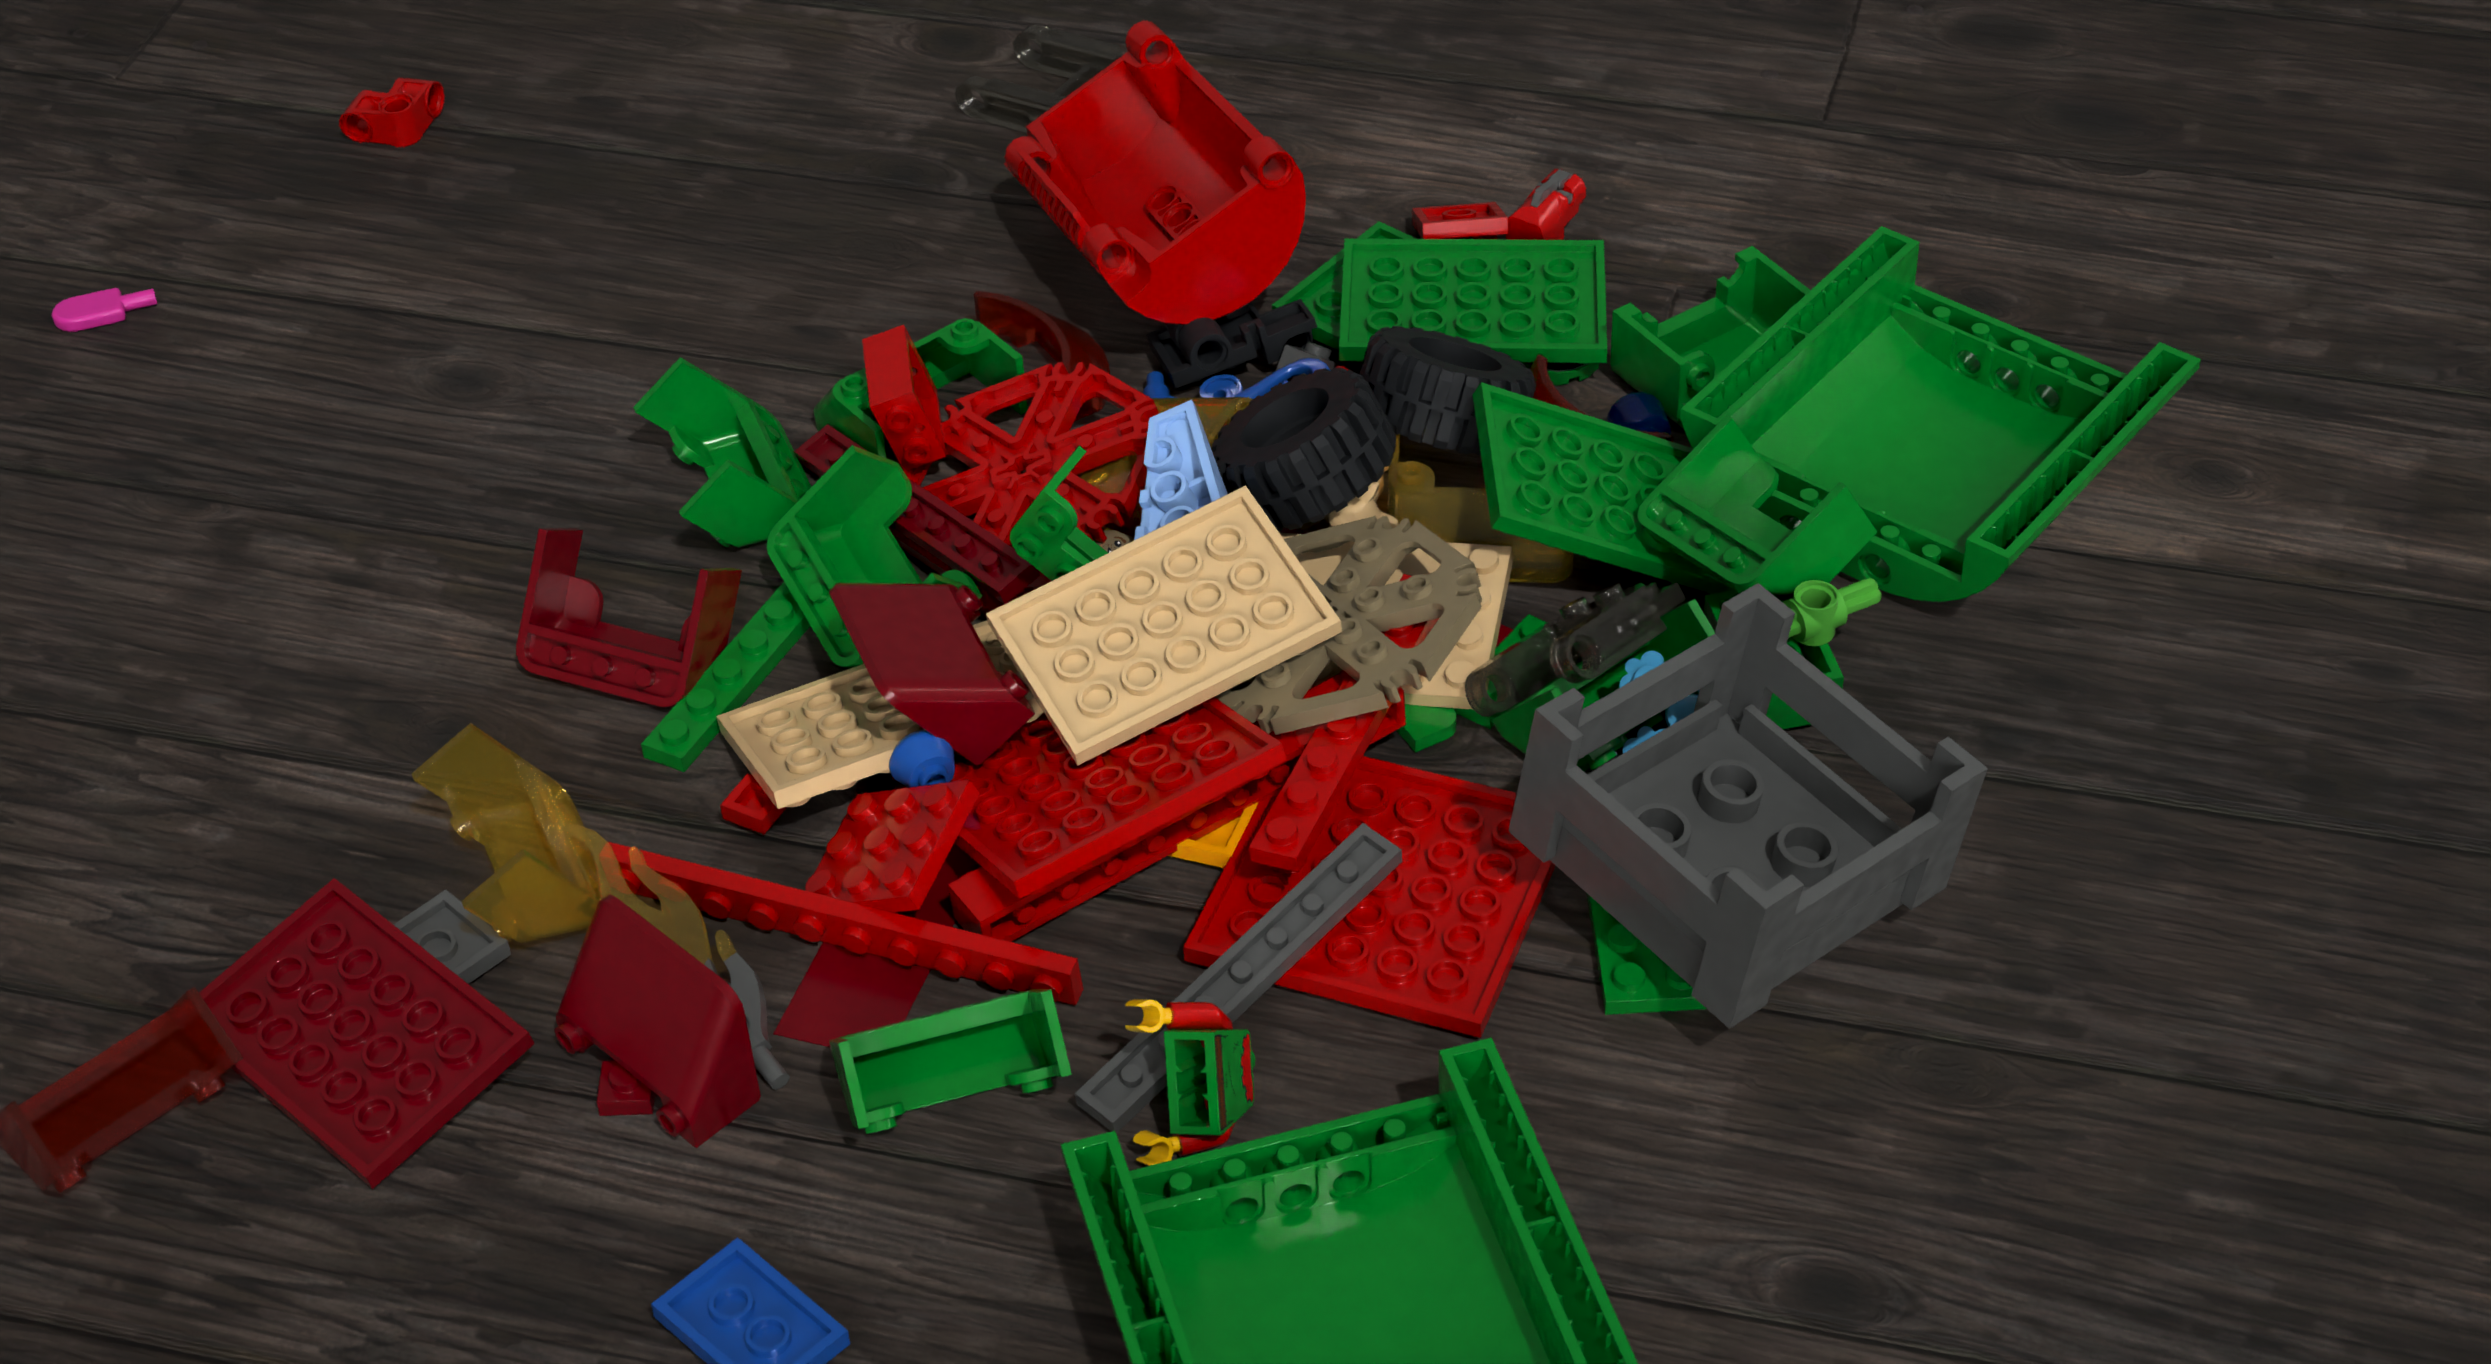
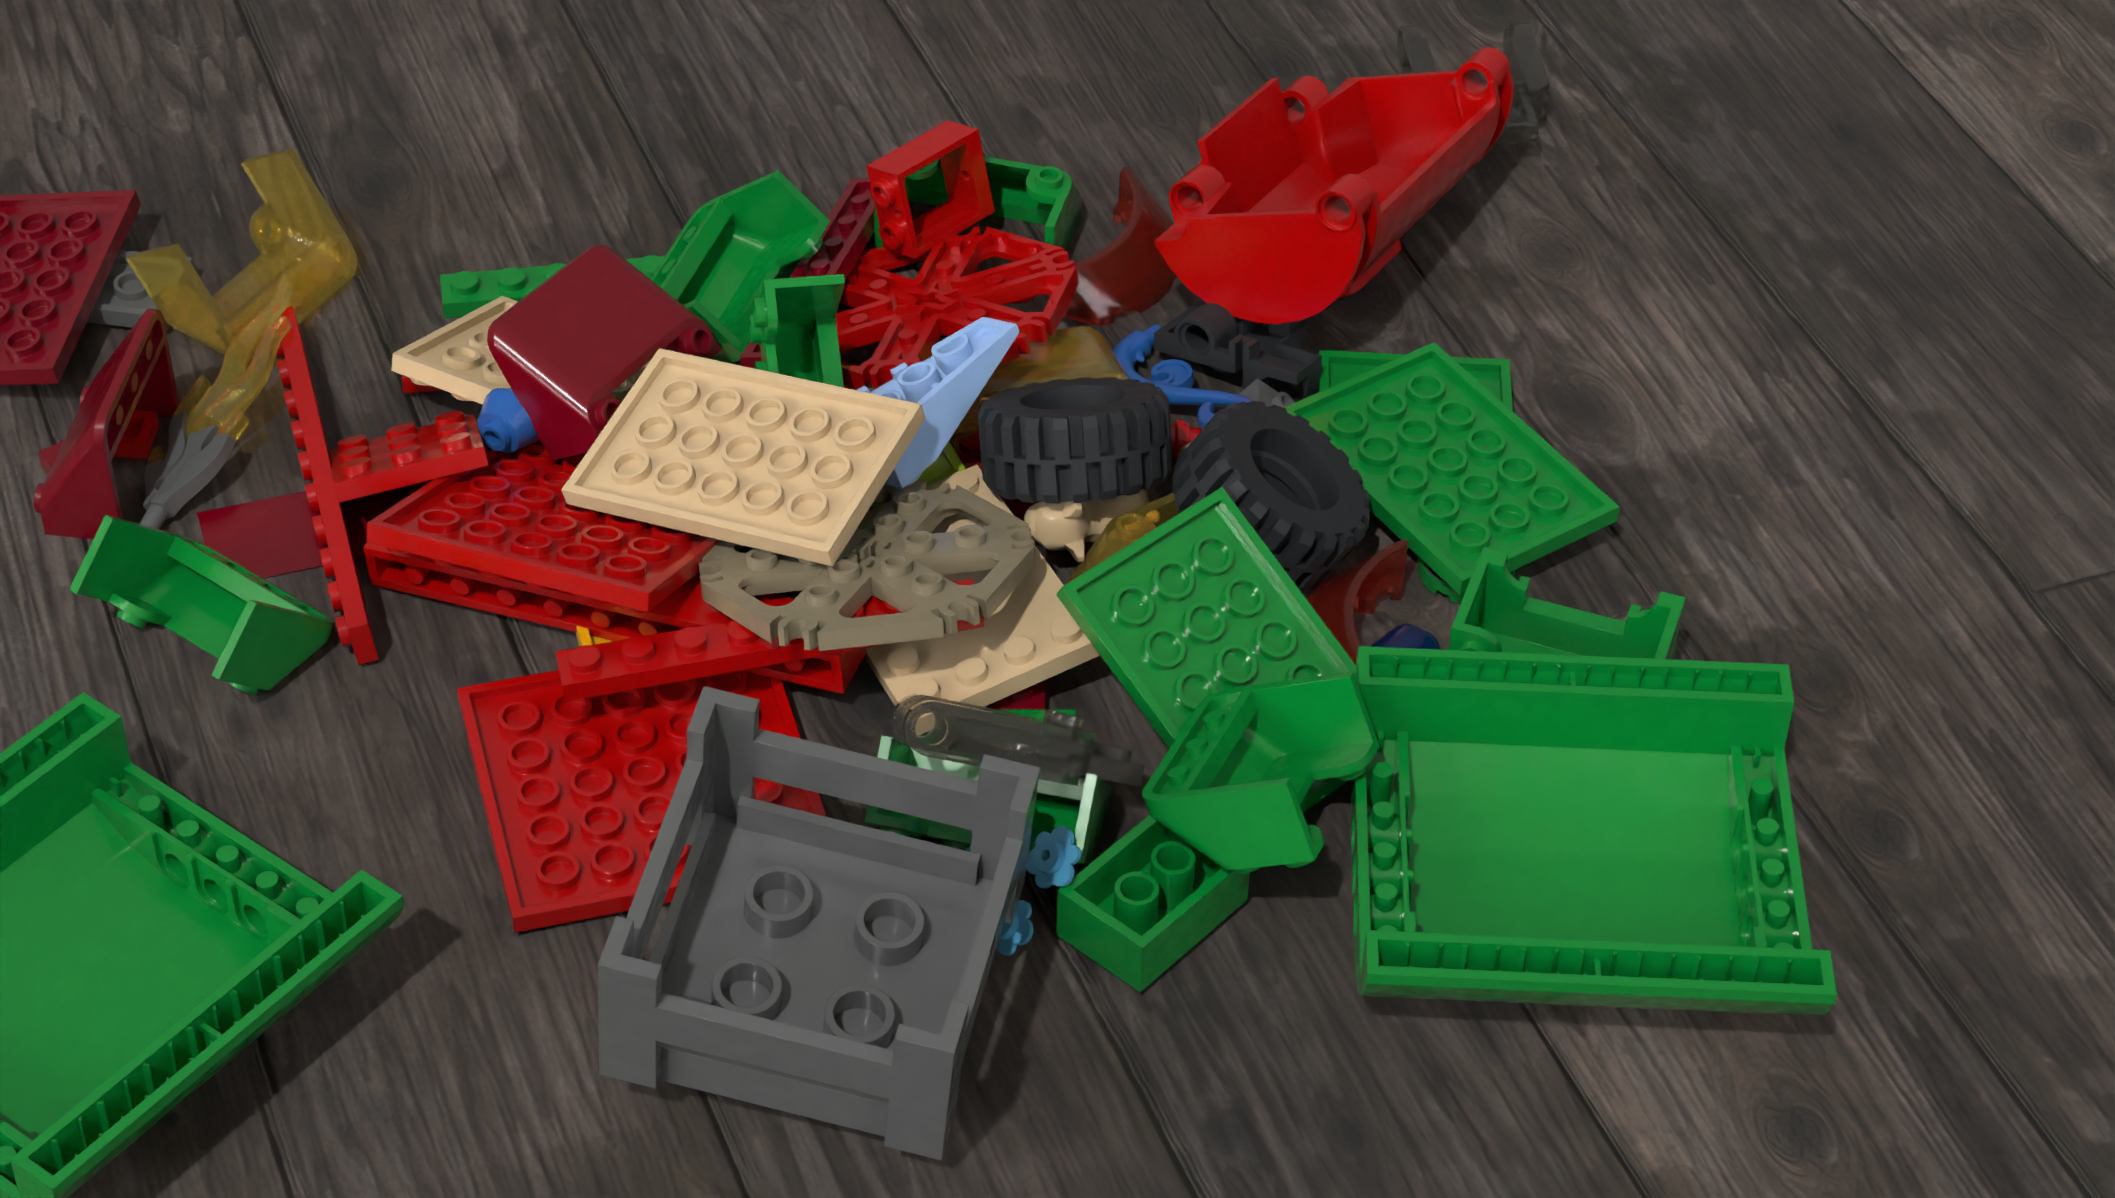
camera: 50 degrees right, 0 degrees up
dark red windscreen [516,528,742,707] -> none
green windscreen [633,357,812,548] -> none
dark grey plate [1074,823,1403,1134] -> none
torso [1125,999,1256,1166] -> none
green tile [1396,704,1456,753] -> none
red plate [1412,202,1508,239] -> none
red plate [1506,169,1586,240] -> none
bright green axle [1783,578,1882,646] -> none

